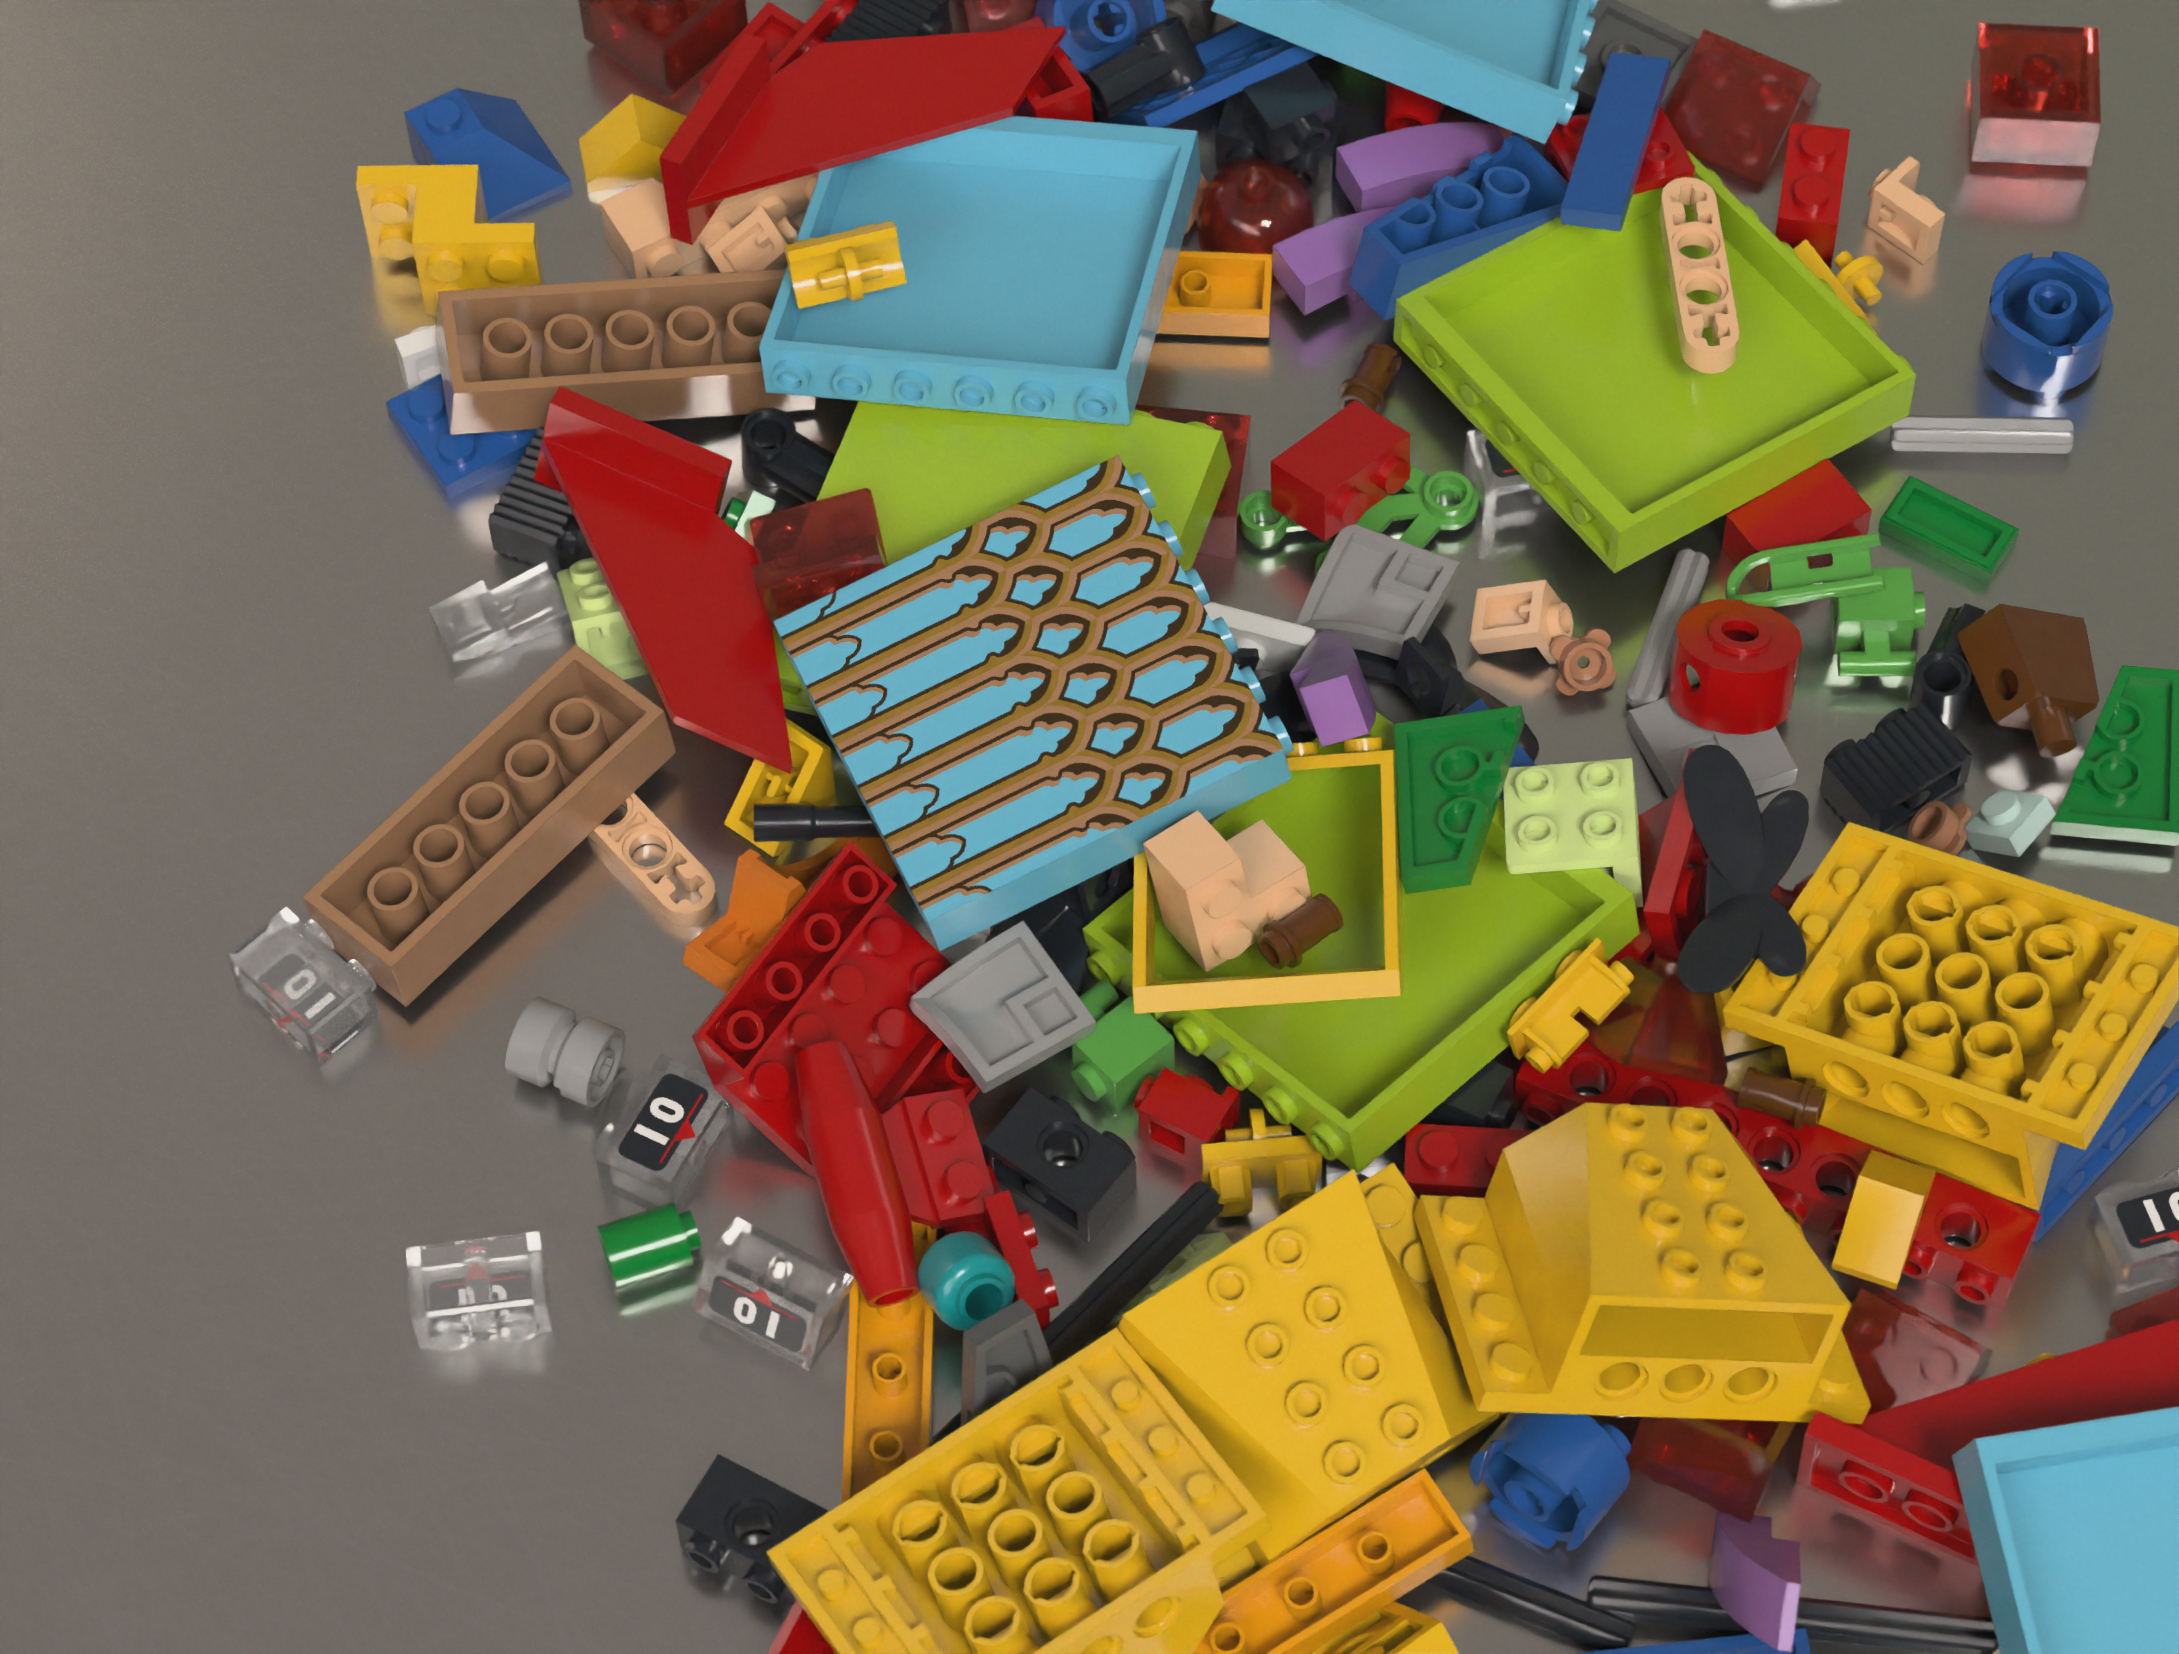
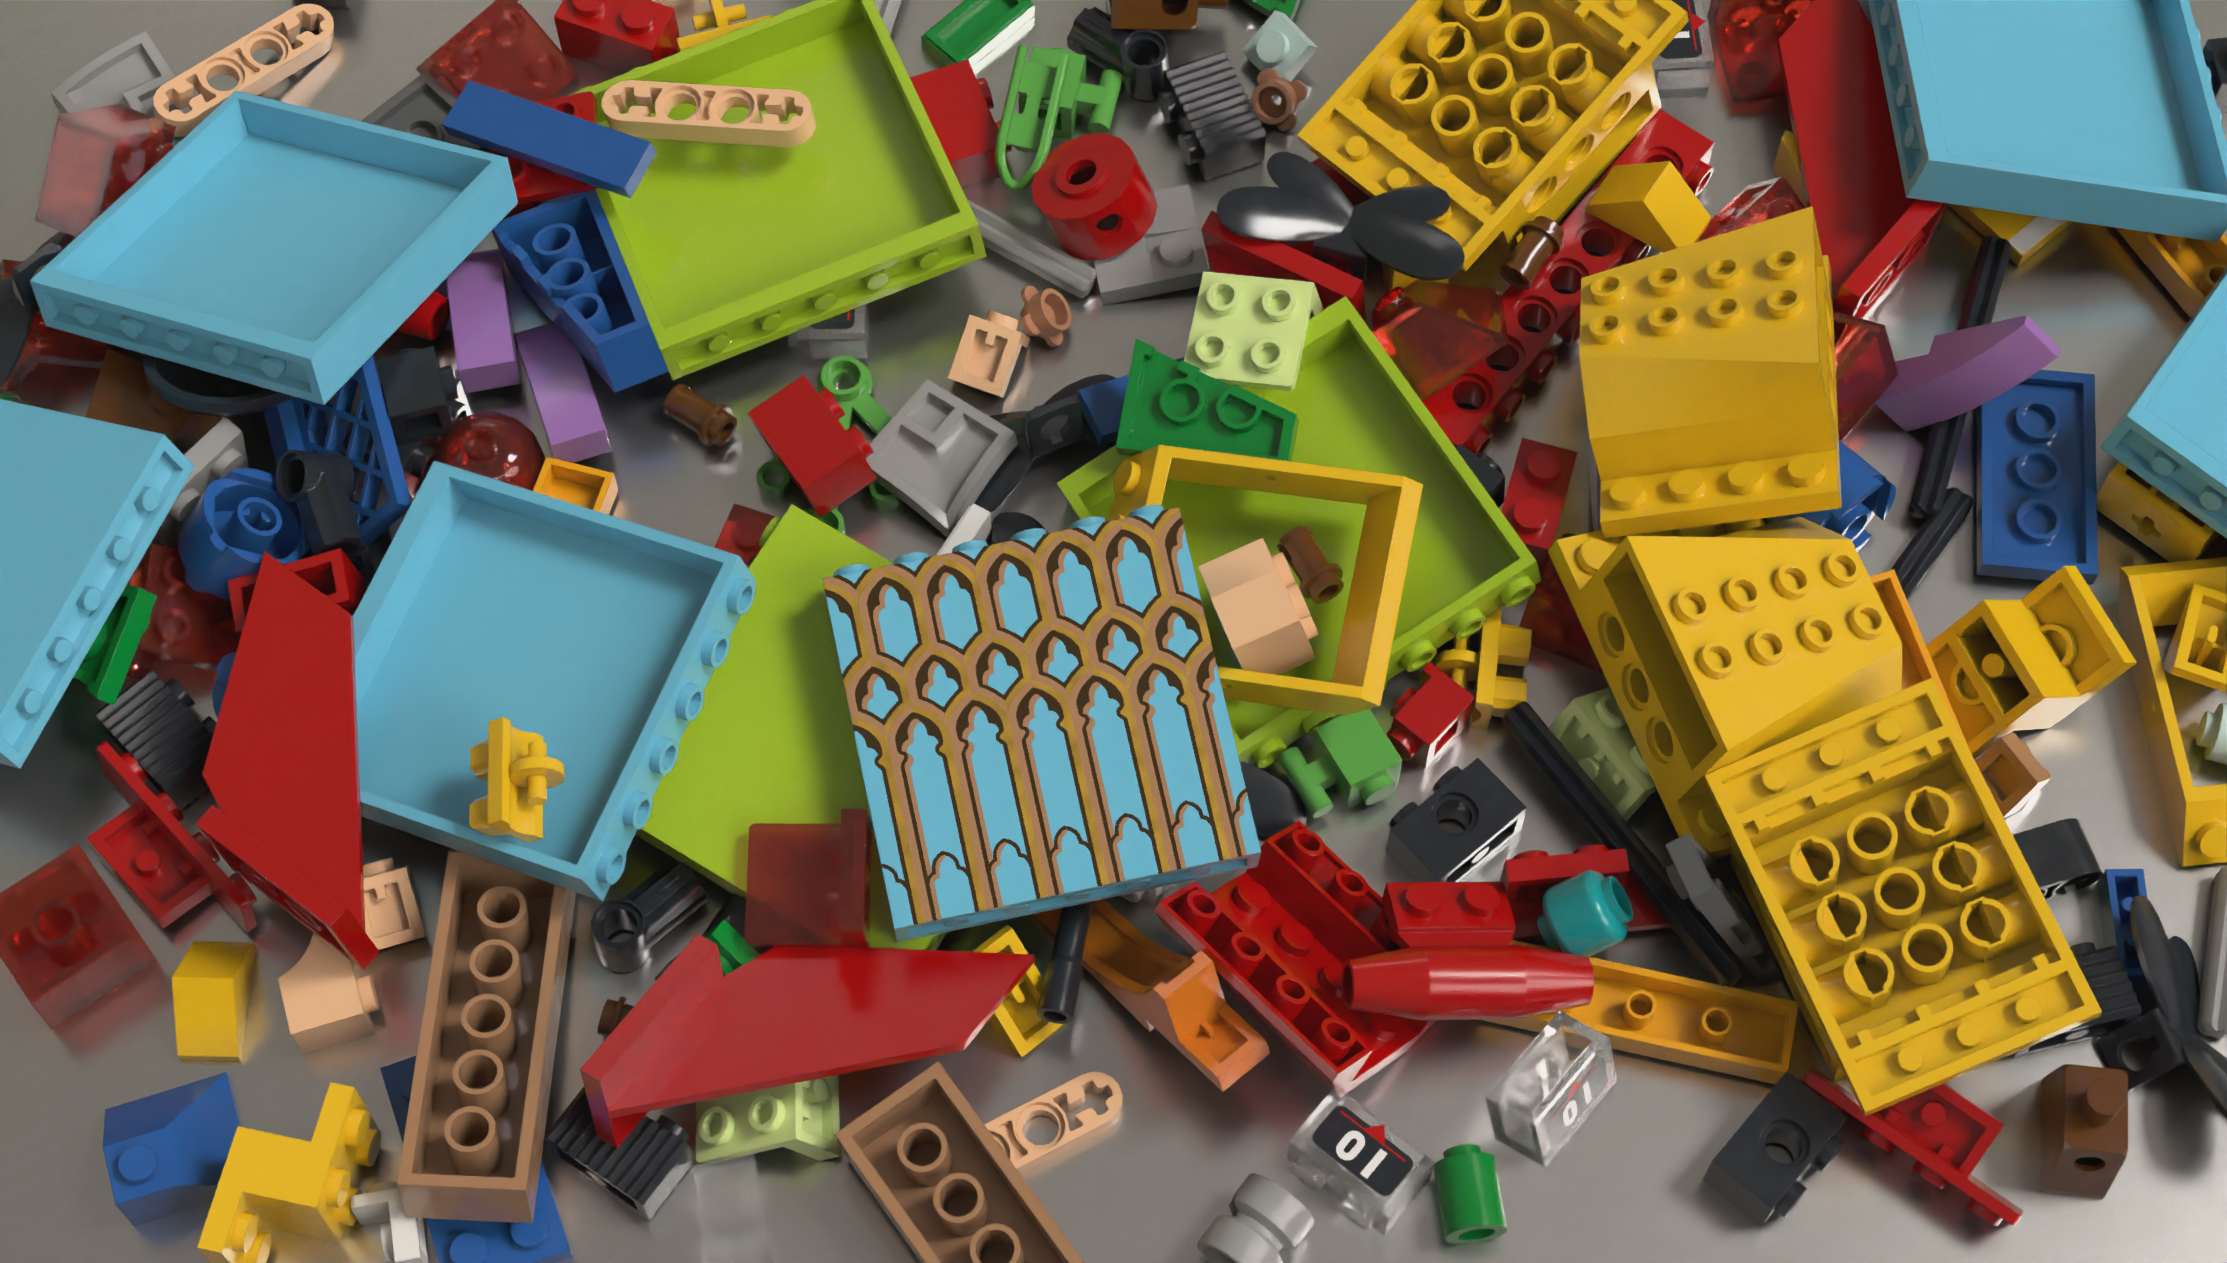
camera: 80 degrees left, 5 degrees up
light grey plate [909,921,1096,1094] -> none
medium lavender slope [1289,630,1376,747] -> none
yellow hinge [1507,938,1635,1074] -> none

